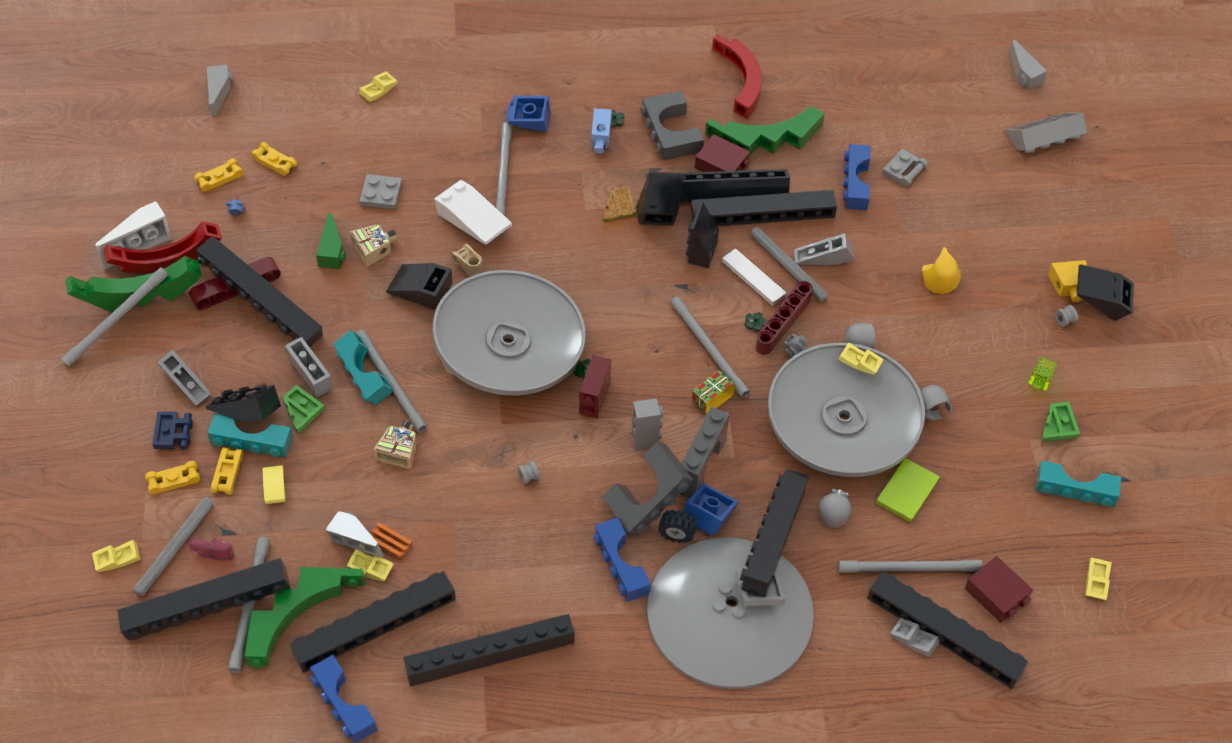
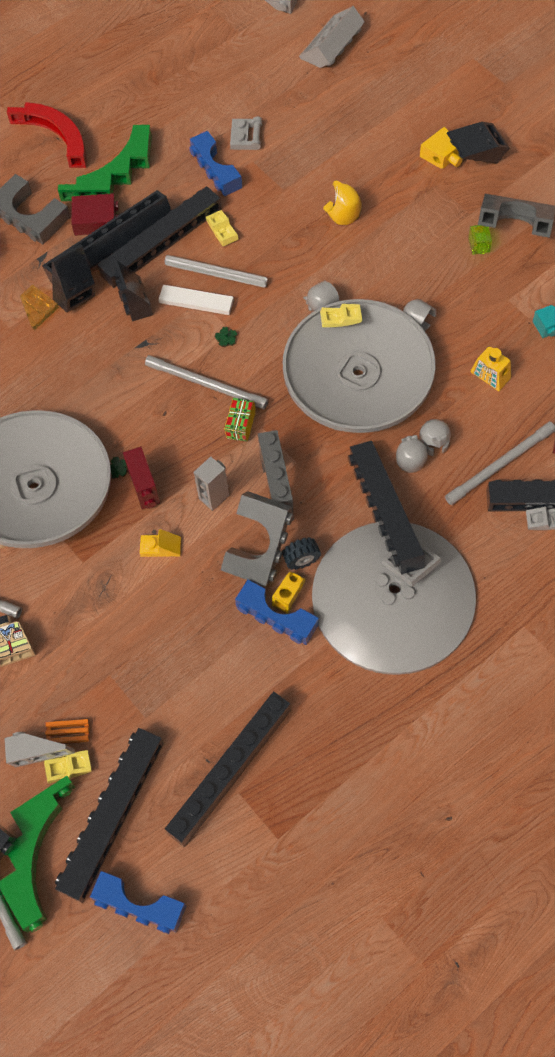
camera: 30 degrees left, 10 degrees up
light grey wheel [517,461,540,485] -> none
blue slope [683,483,739,535] -> none
dark red beam [756,281,813,355] -> none
light grey gear [784,334,808,357] -> none
light grey slope [794,233,854,265] -> none
lime tile [876,458,940,523] -> none
bright green wing [1042,402,1080,442] -> none
light grey wheel [1055,305,1078,327] -> none
none -> yellow slope [140,529,181,557]
none -> light yellow slope [206,210,239,246]
none -> yellow leg [272,571,305,614]
none -> light grey helmet [419,419,451,456]
none -> yellow torso [470,347,511,391]
none -> dark grey arch [478,194,555,238]

